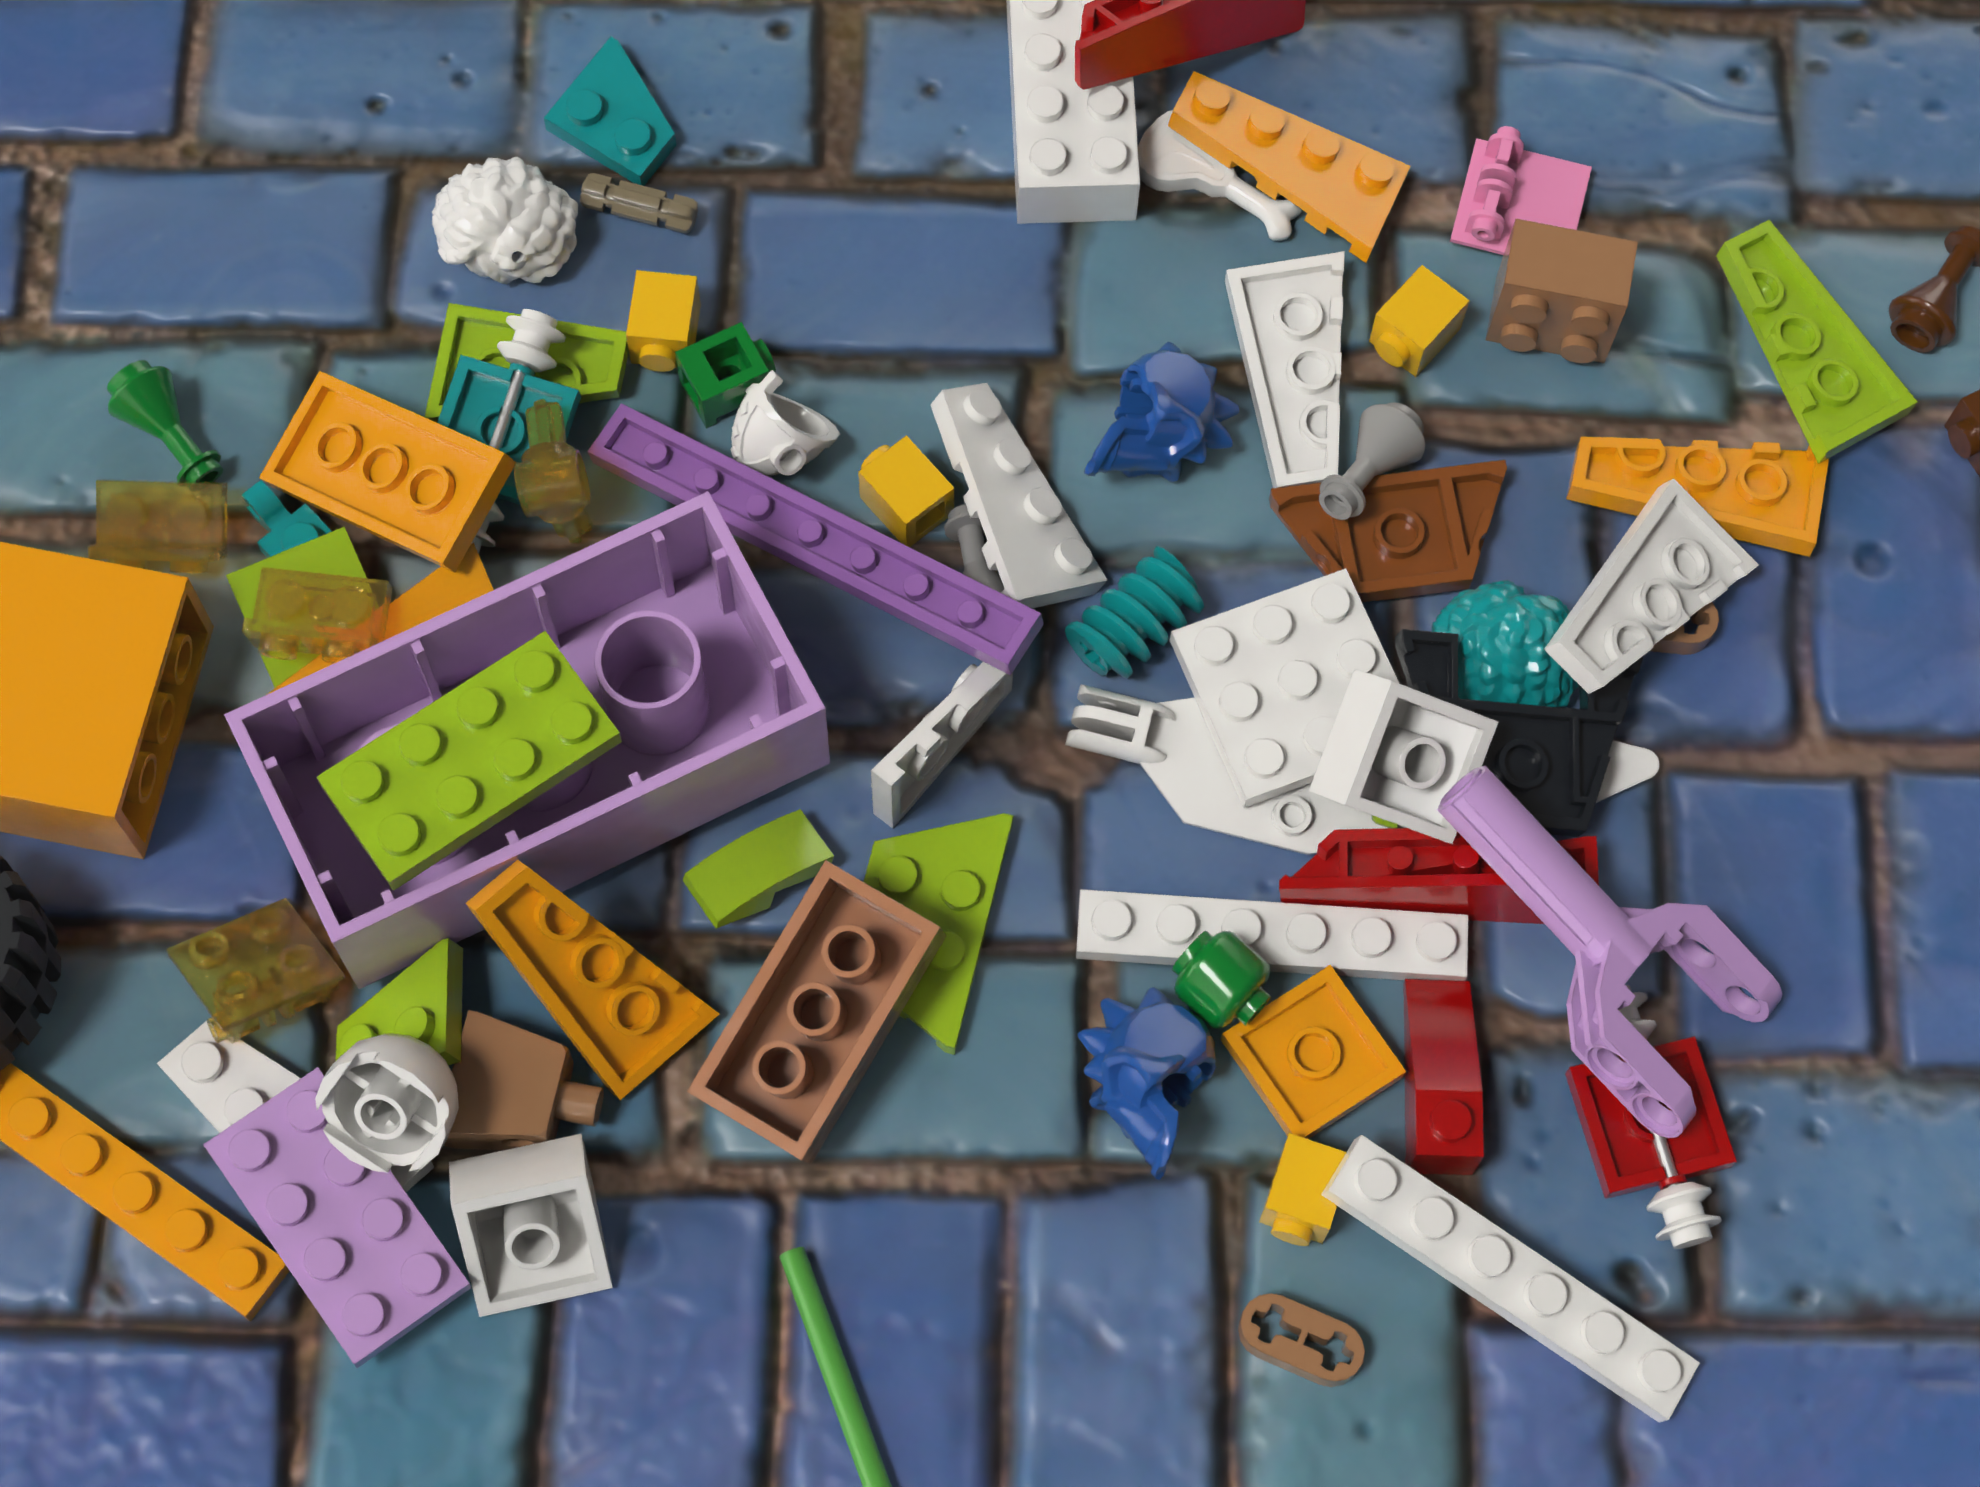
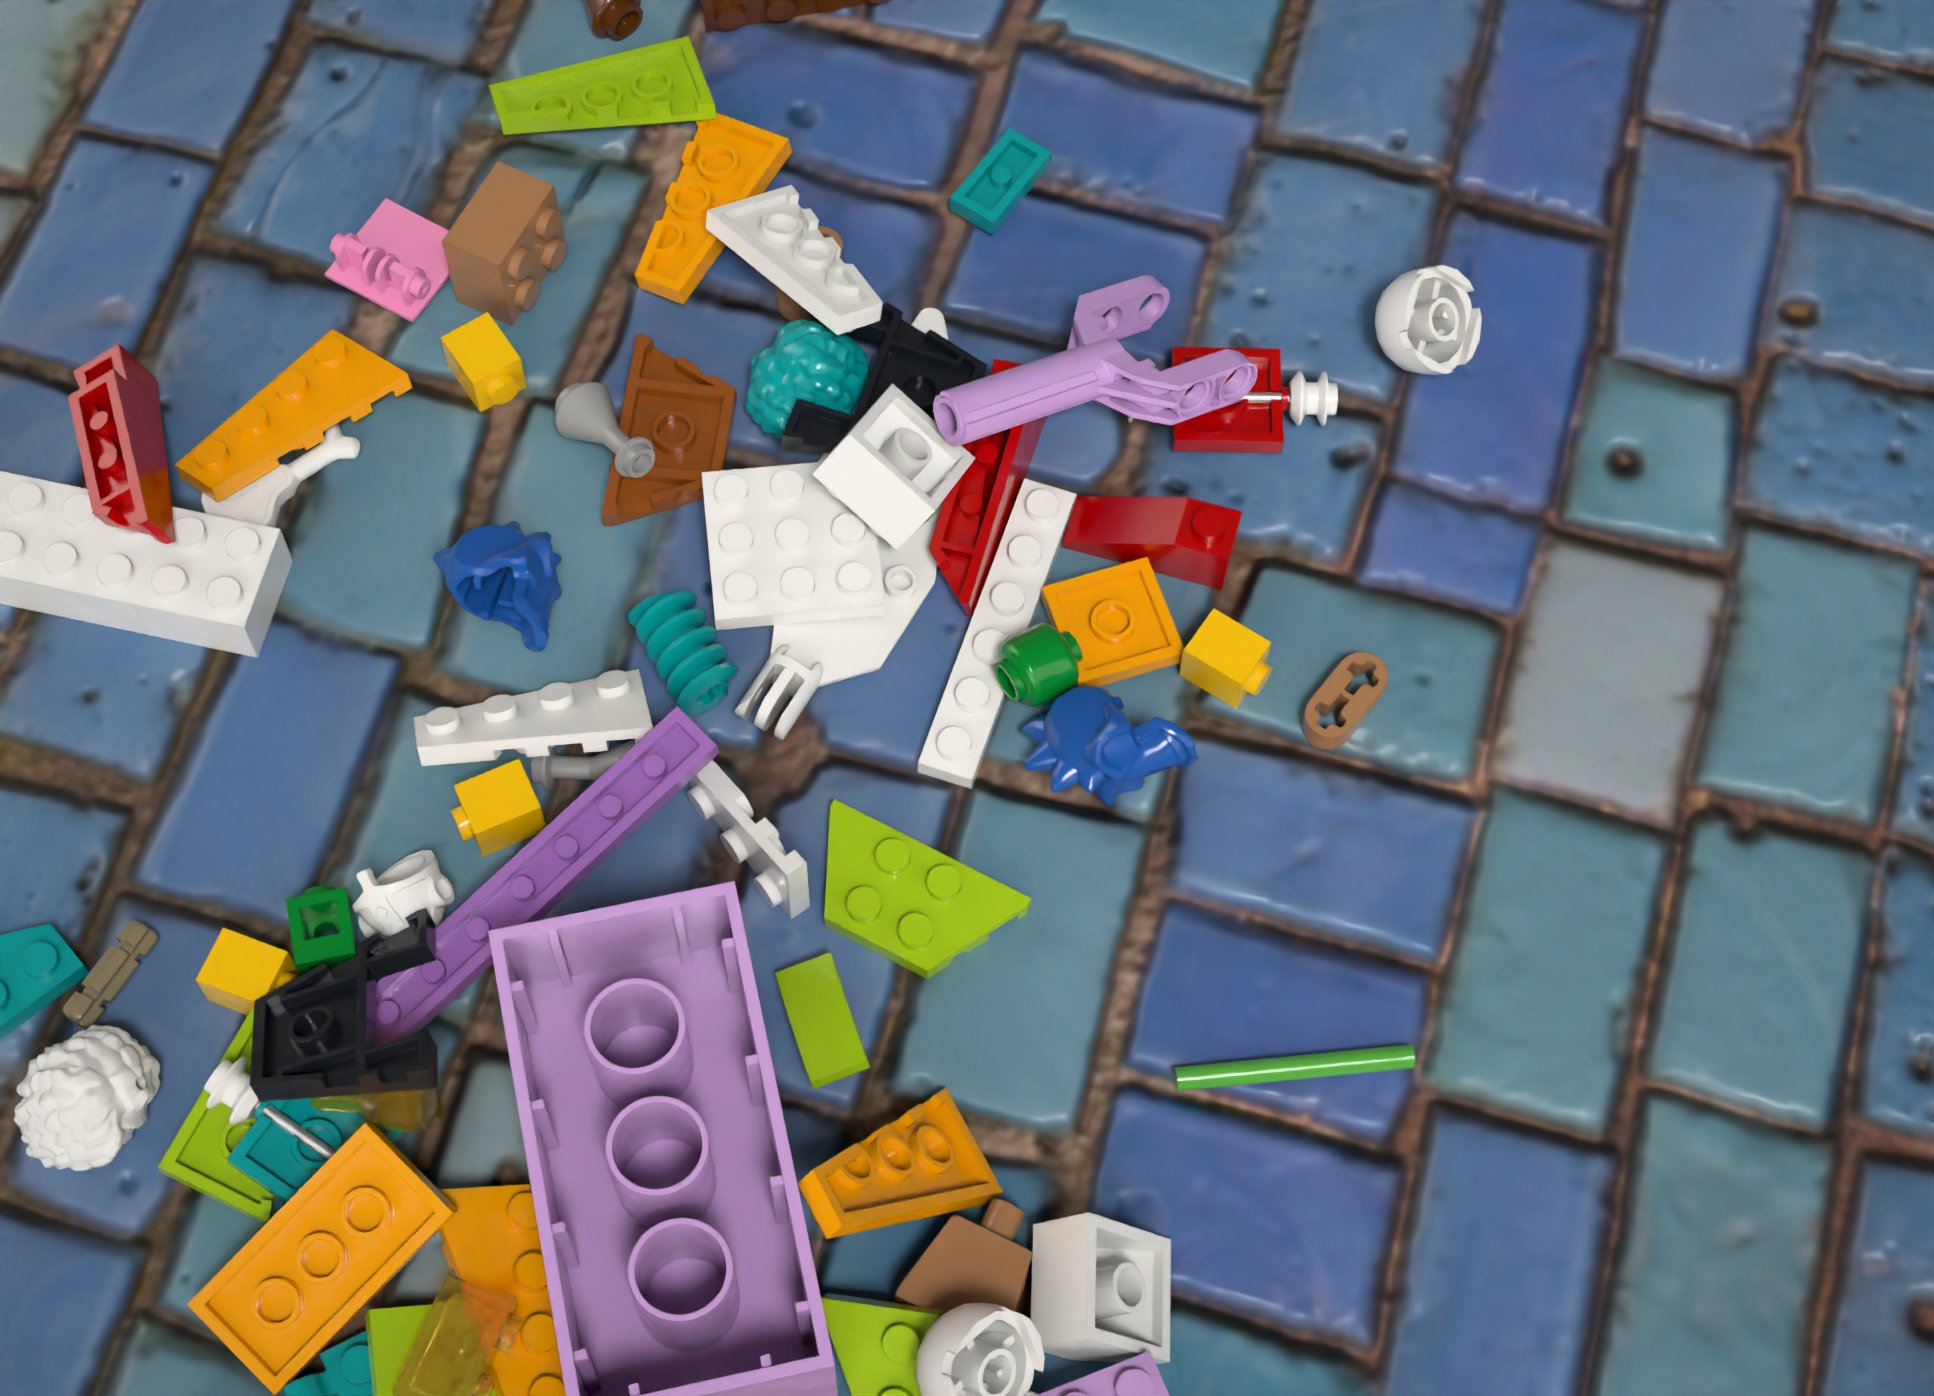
camera: 75 degrees left, 5 degrees down
lime plate [317,631,622,891] -> none
nougat brick [687,860,946,1164] -> none
white wing [1225,251,1345,488] -> none
white plate [1321,1135,1700,1423] -> none
none -> black wing [250,908,438,1102]
none -> teal plate [949,127,1052,235]
none -> white cylinder [1375,265,1482,375]

